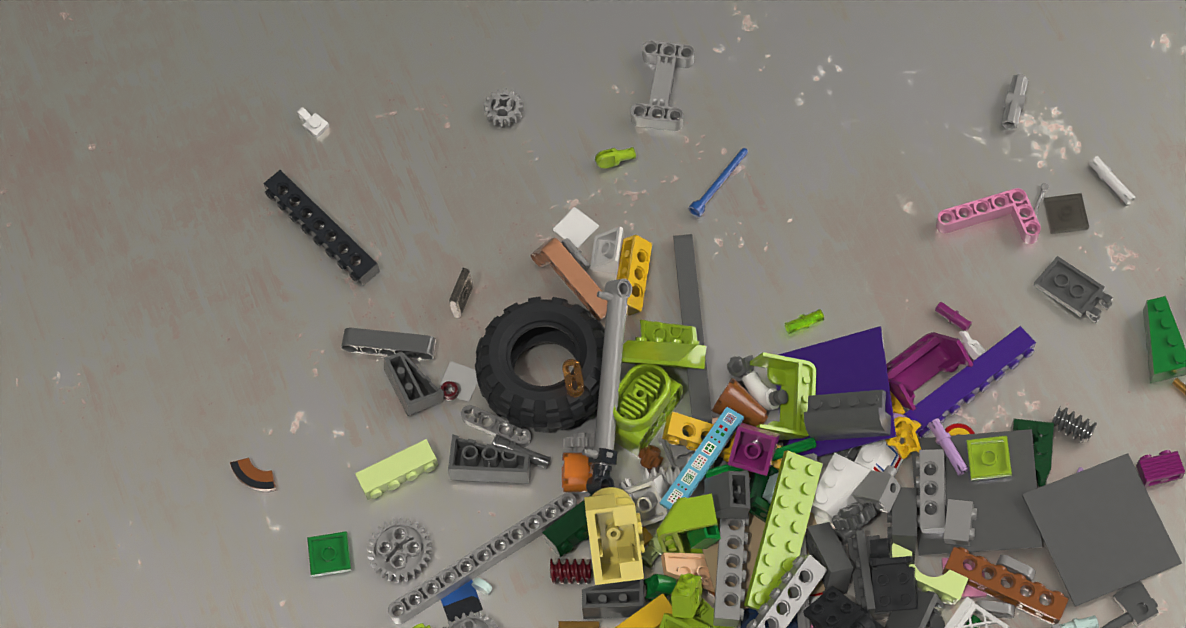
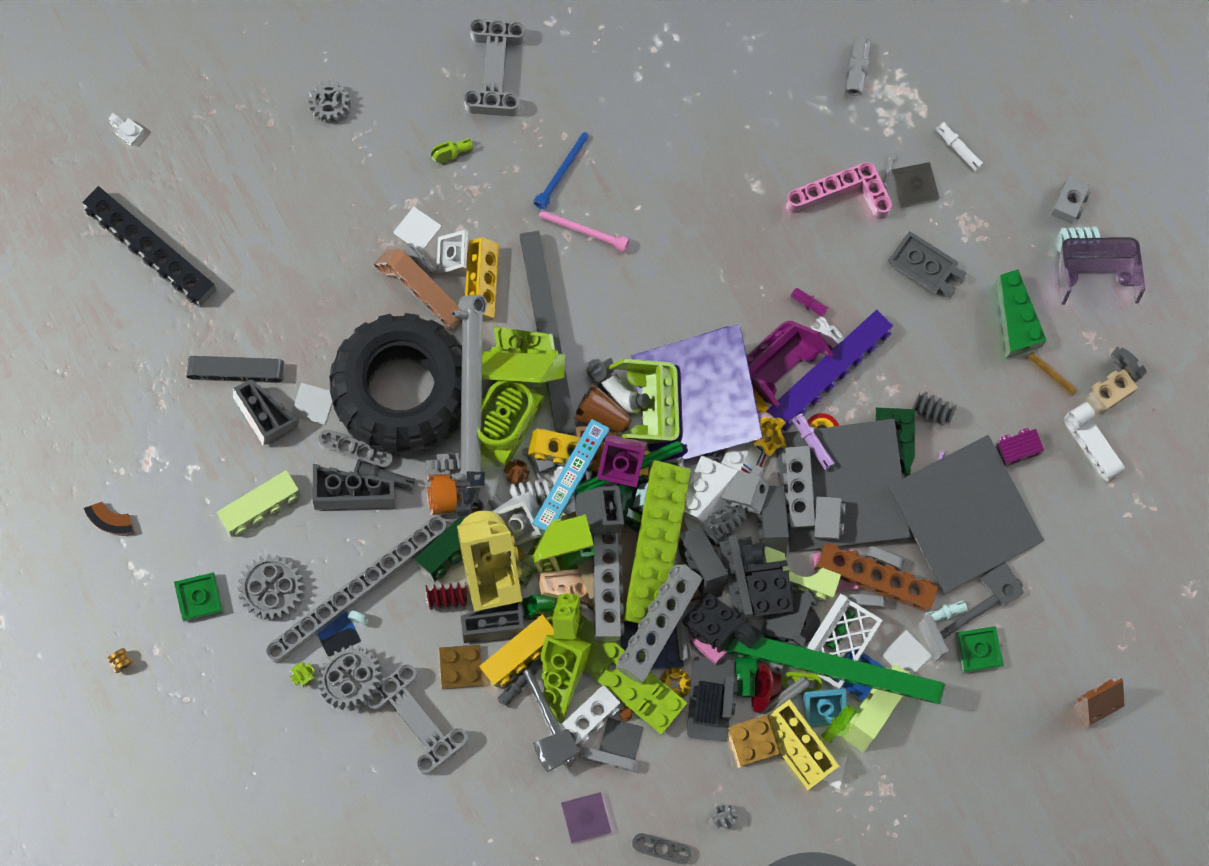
camera: 20 degrees left, 10 degrees up
dark red bush [440,381,459,401] -> none
clear smoke plate [449,268,473,318] -> none
clear orange beam [562,359,584,397] -> none
clear neon green pin [784,309,824,334] -> none
dark grey brick [804,390,891,441] -> none
lime plate [967,436,1012,481] -> none
none -> pearl gold wheel [107,648,133,673]
none -> bright pink piece [539,211,629,253]

